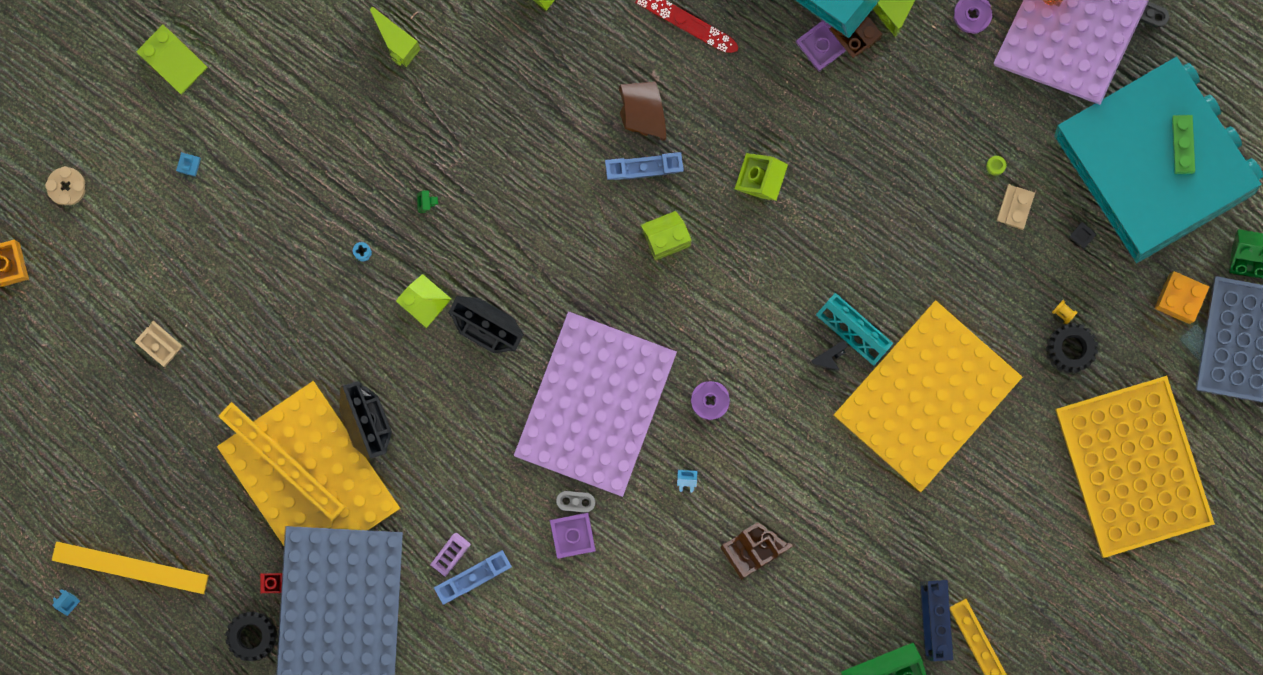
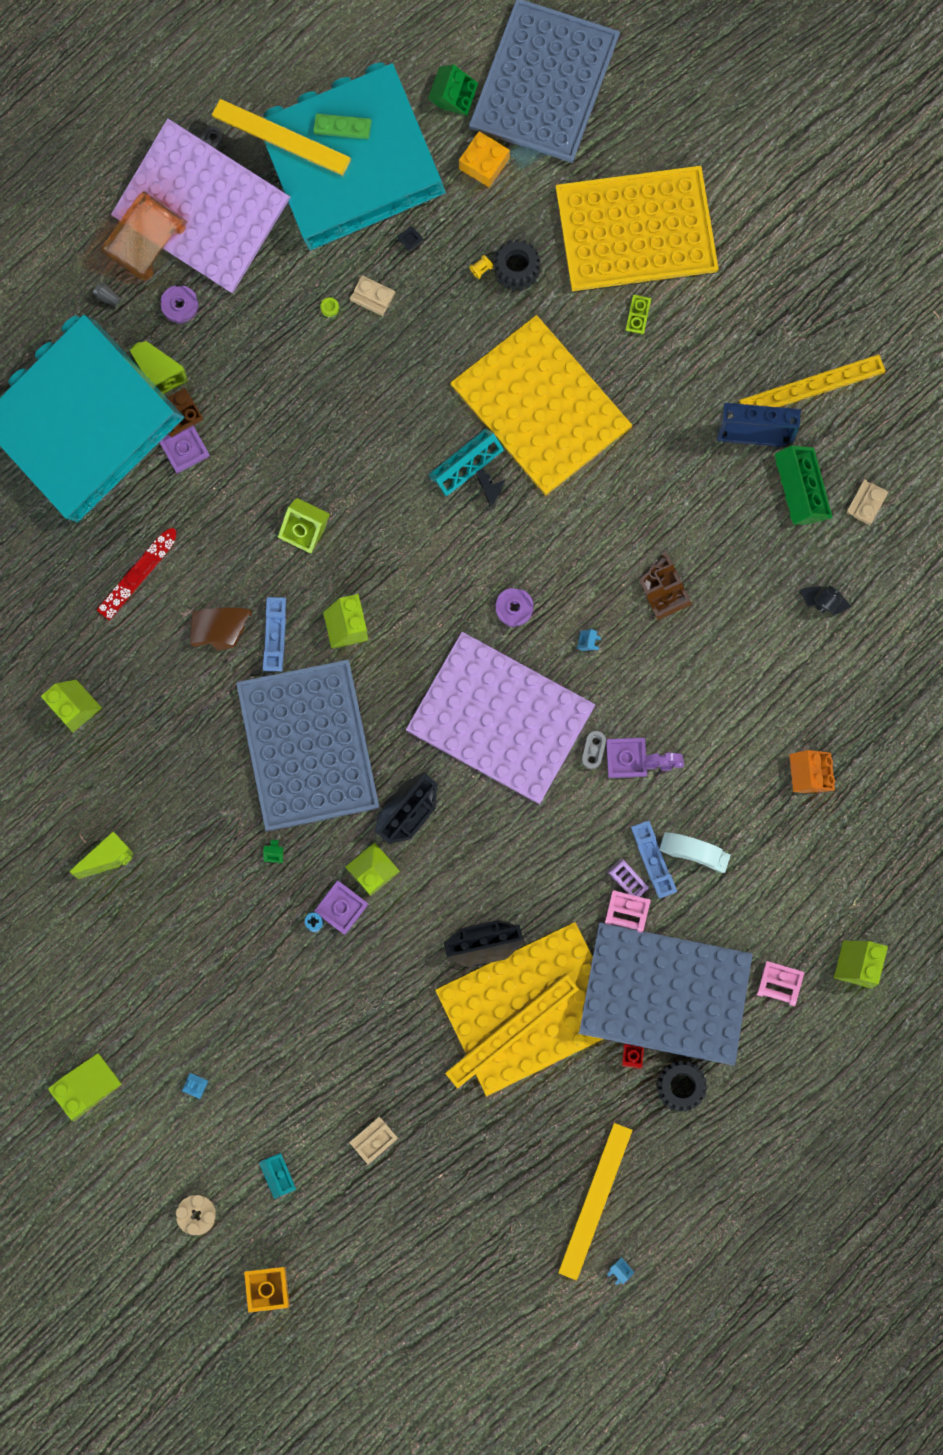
camera: 80 degrees left, 5 degrees down
none -> yellow tile [212,99,351,176]
none -> sand blue plate [236,659,379,832]
none -> teal slope [259,1153,296,1199]
none -> medium lavender plate [314,881,369,935]
none -> bright pink plate [605,891,651,933]
none -> lime slope [626,295,651,334]
none -> medium lavender plate [645,753,684,771]
none -> light aqua arch [659,832,730,873]

